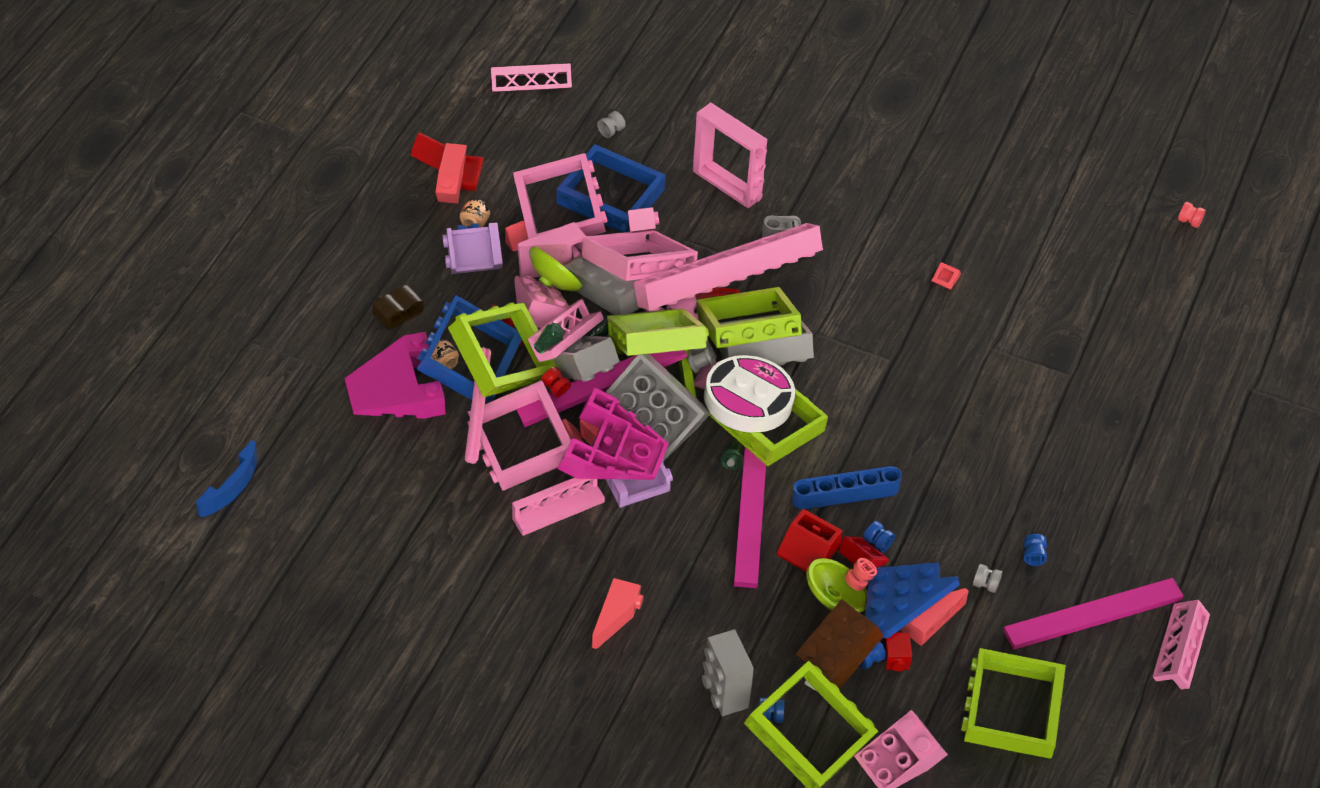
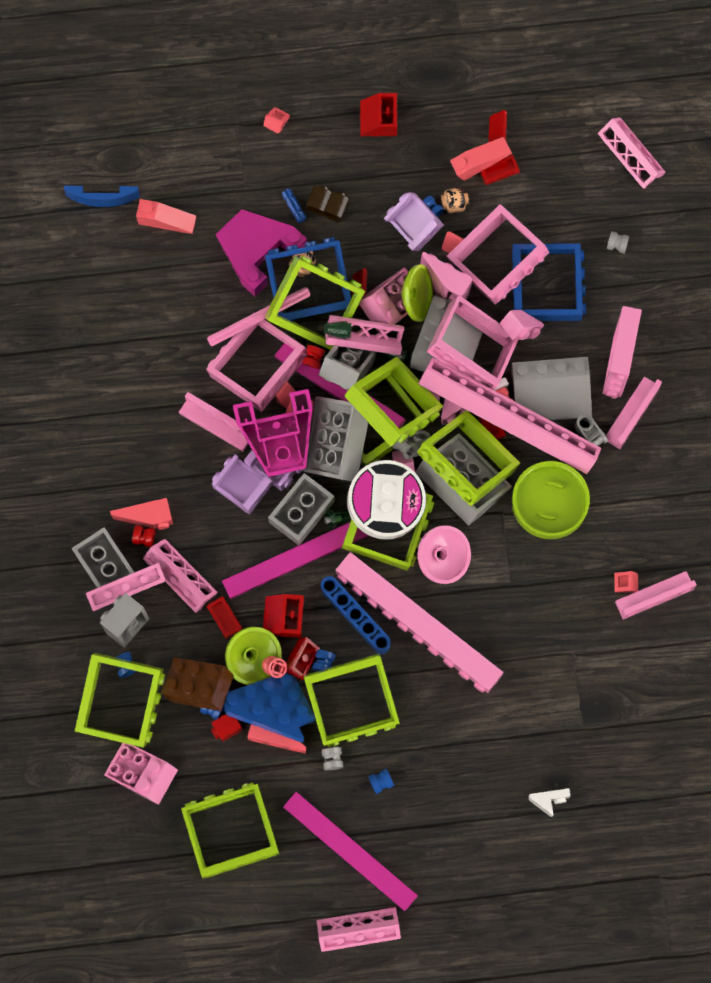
camera: 65 degrees right, 25 degrees up
none -> light grey brick [72,527,134,588]
none -> bright pink fence [86,563,166,611]
none -> red wheel [132,525,155,547]
none -> coral slope [136,199,196,234]
none -> bright pink fence [143,539,218,613]
none -> red tile [206,596,243,640]
none -> lavender panel [212,454,273,515]
none -> coral slope [264,107,290,133]
none -> light grey brick [268,473,335,545]
none -> blue axle [282,189,306,223]
none -> lime window [303,654,400,747]
none -> bright pink brick [336,552,503,693]
none -> red slope [360,93,397,136]
none -> bright pink dish [418,526,471,584]
none -> light grey slope [511,357,592,421]
none -> lime brick [512,461,590,539]
none -> white slope [528,788,570,817]
none -> bright pink fence [606,377,662,449]
none -> bright pink fence [615,571,697,620]

